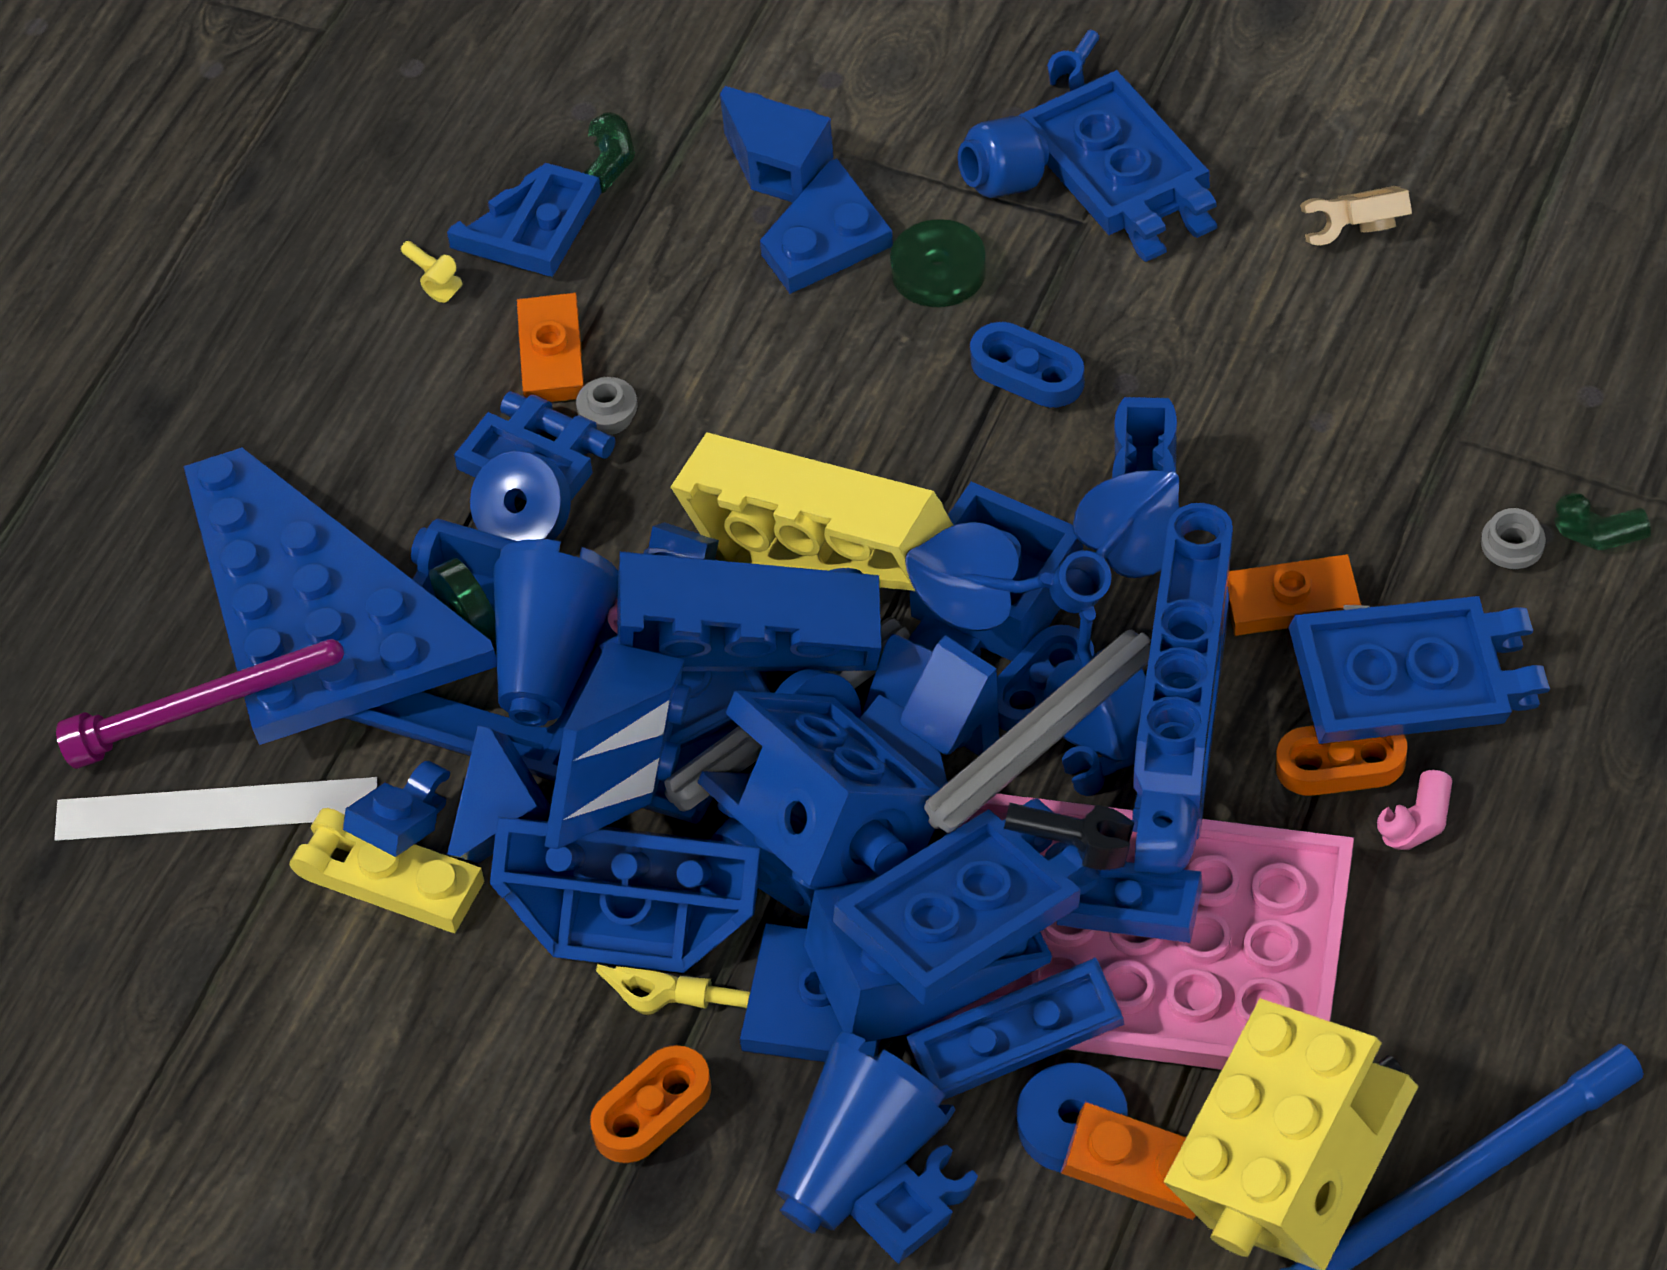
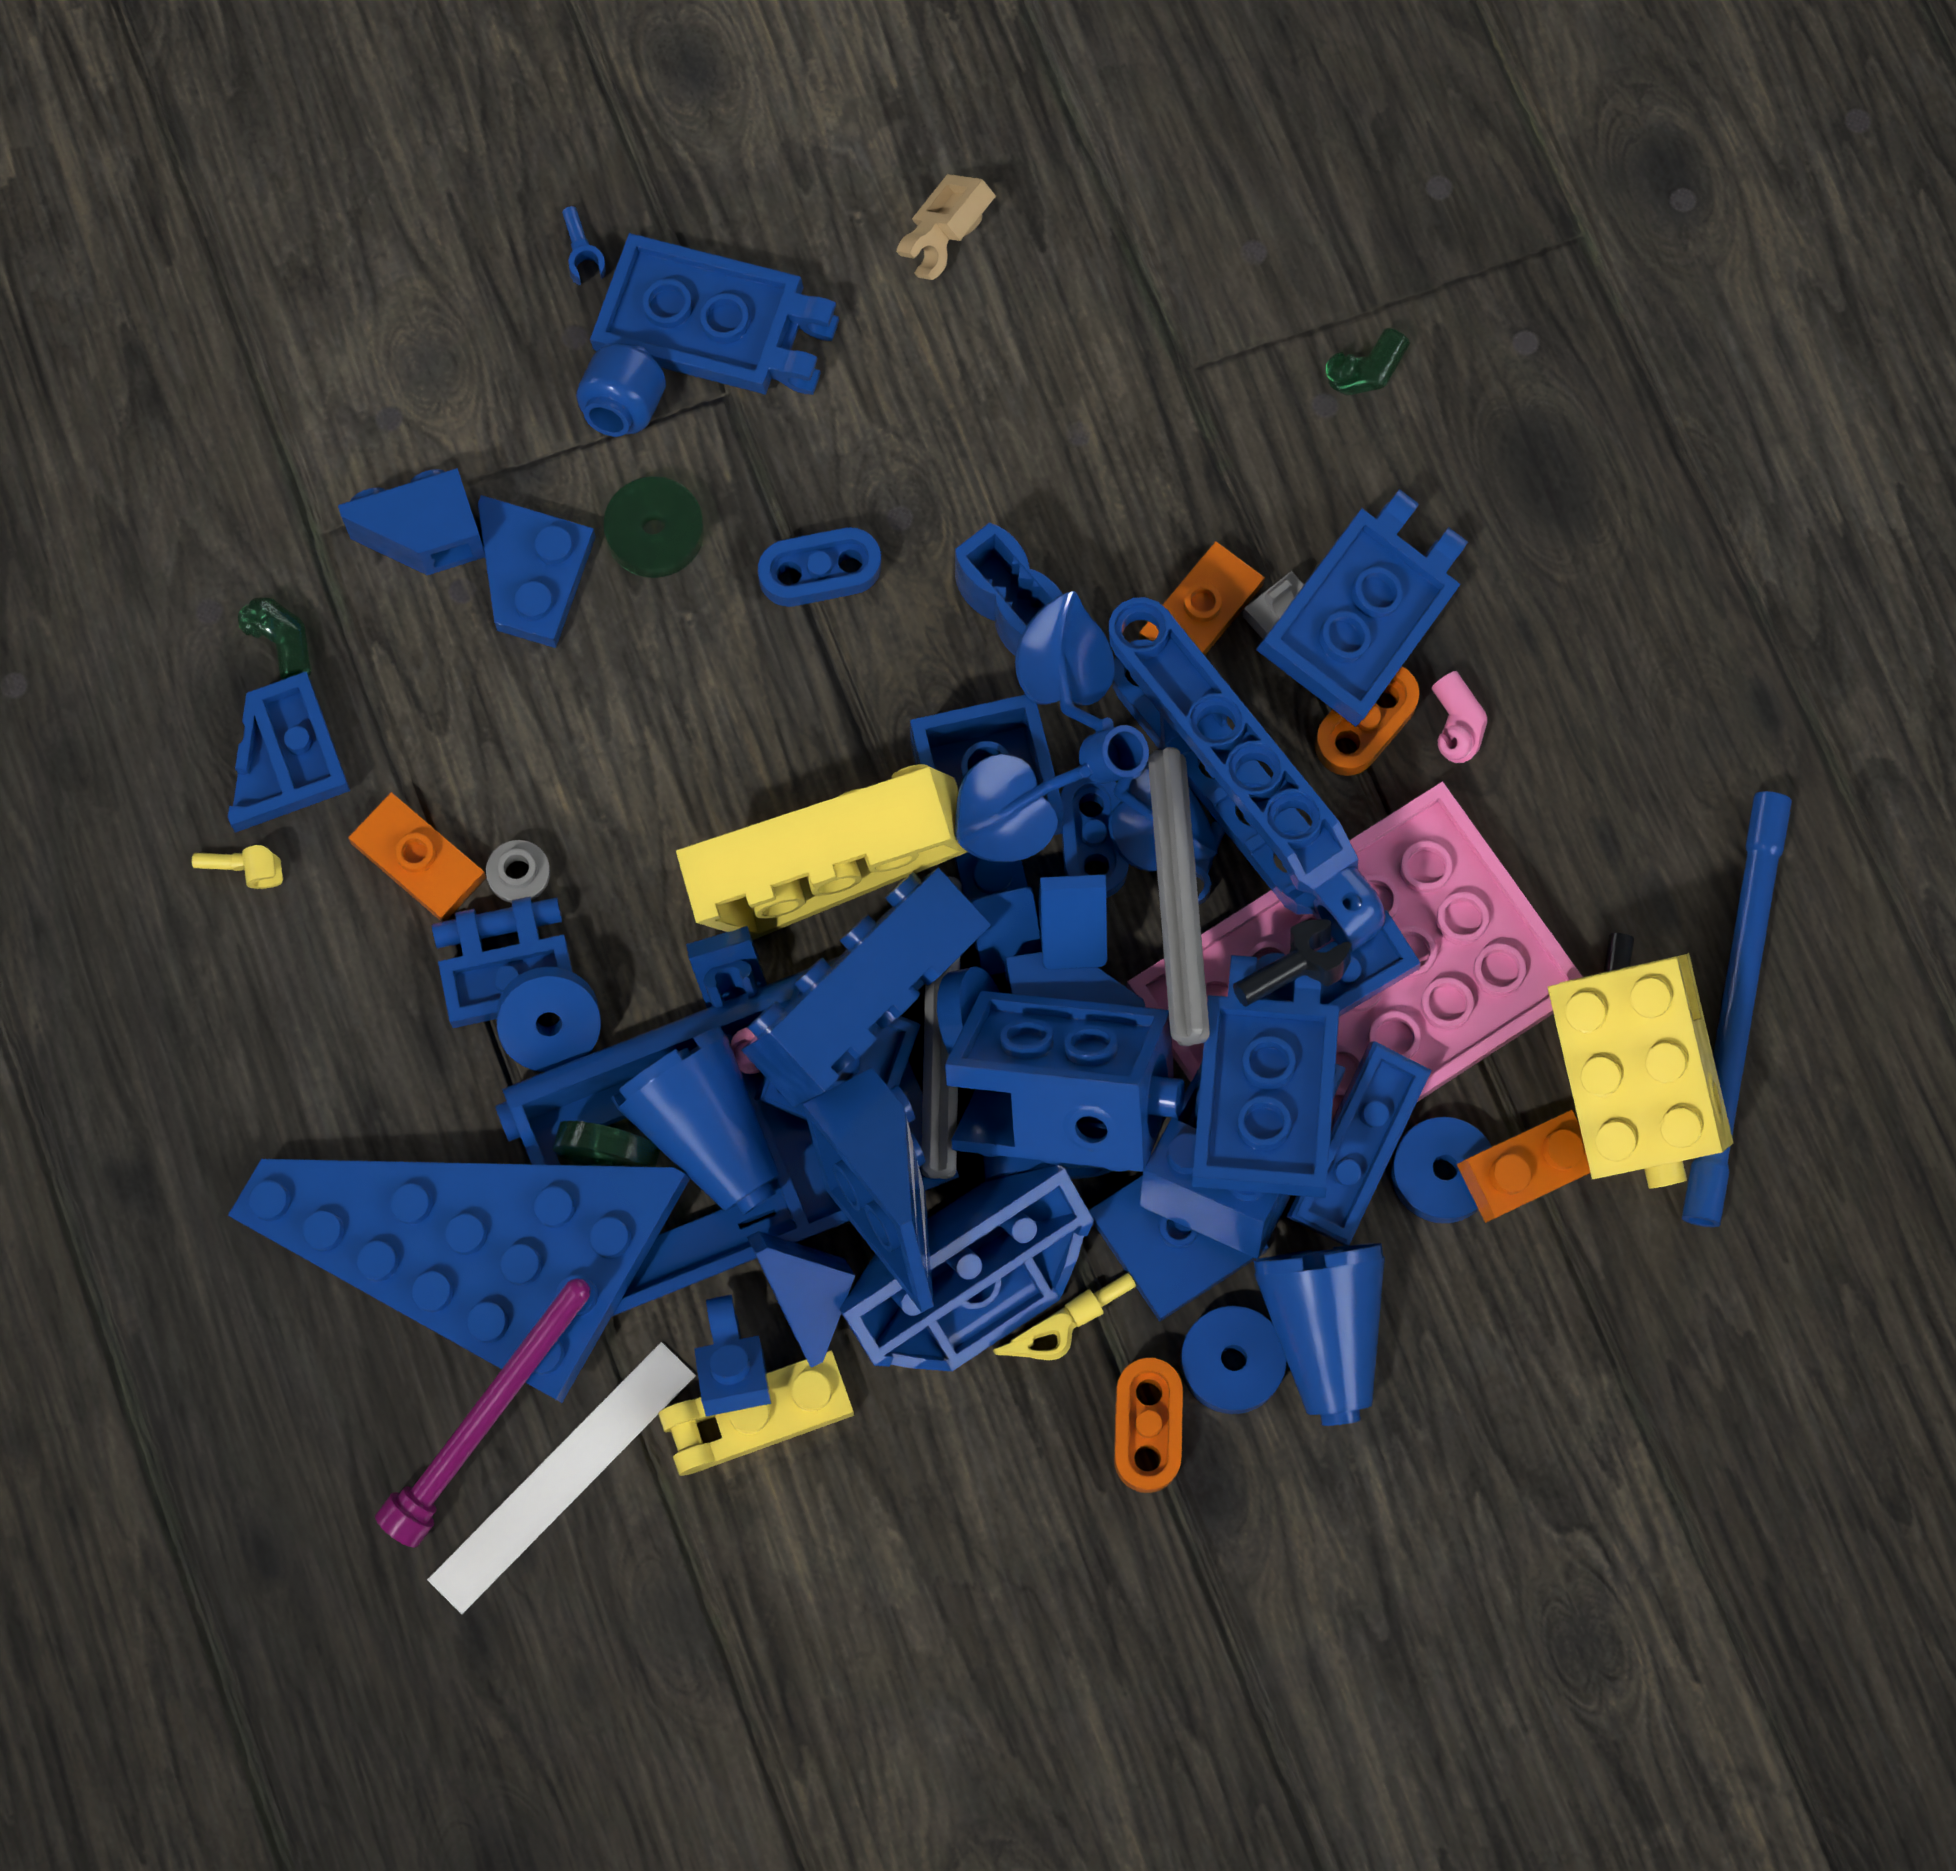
camera: 50 degrees left, 20 degrees up
blue plate [850,1145,978,1264] -> none
light grey plate [1481,508,1546,569] -> none
none -> blue piece [1180,1306,1287,1414]

